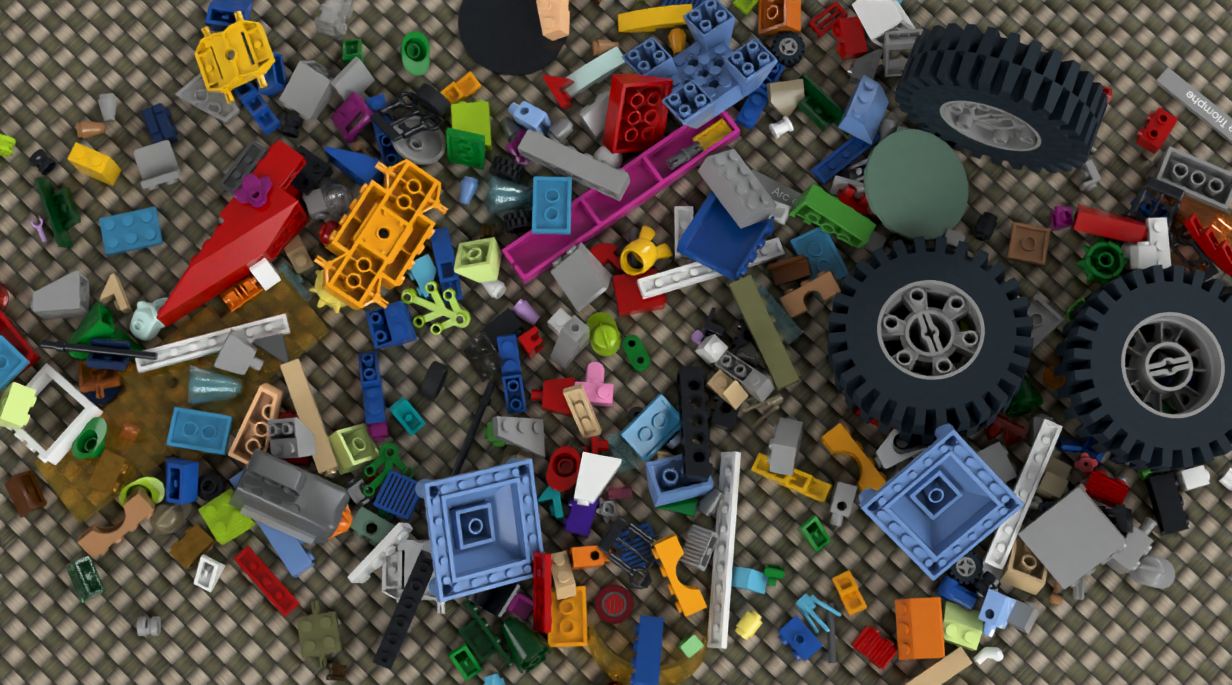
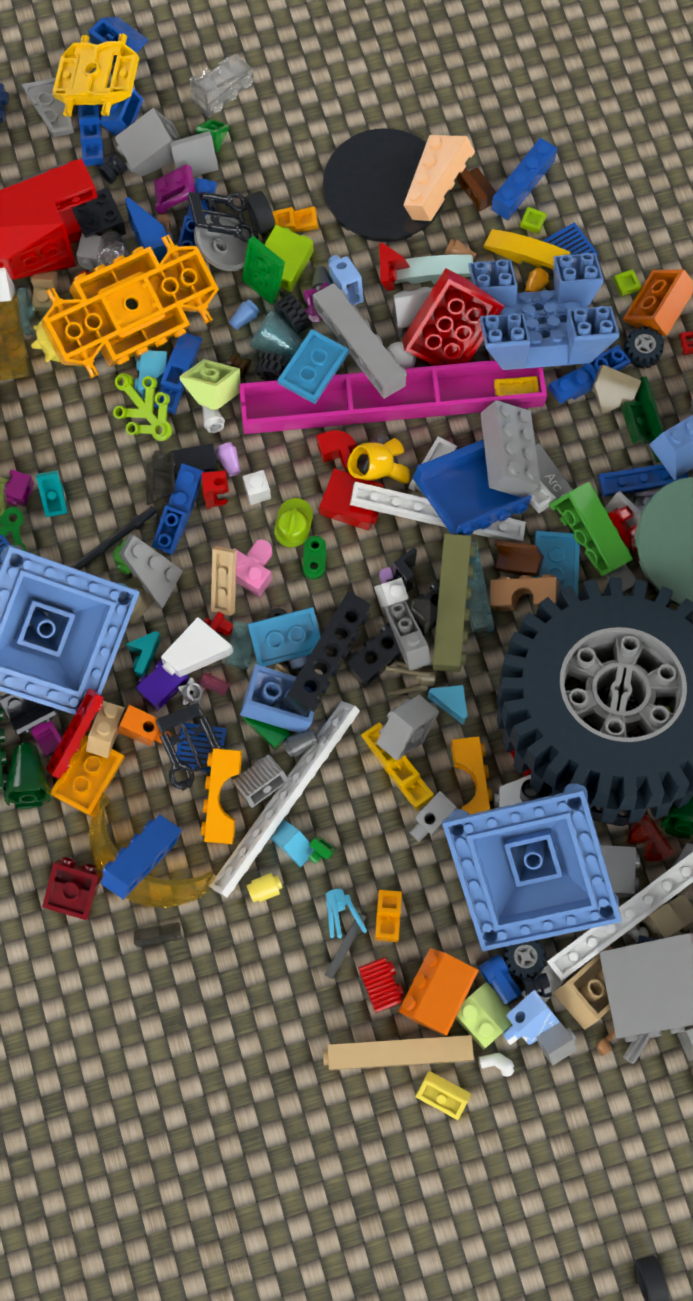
camera: 30 degrees right, 5 degrees down
magenta plate [233,174,272,207] -> none
blue slope [358,351,386,425] -> none
blue slope [365,300,417,349] -> none
green piece [400,31,430,76] -> none
black tyre [420,361,449,400] -> none
red torso [531,378,575,417] -> none
light grey brick [546,117,573,143] -> none
red piece [546,446,581,491] -> none
light grey slope [550,242,612,312] -> none
light grey slope [550,315,590,370] -> none
tile [595,584,634,624] -> none
dark grey pin [666,141,703,170] -> none
slope [676,633,703,658] -> none
tan slope [707,370,749,410] -> none
white bush [769,116,794,139] -> none
blue brick [778,615,823,662] -> none
green slope [797,514,831,553] -> none
none -> medium azure slope [427,685,467,725]

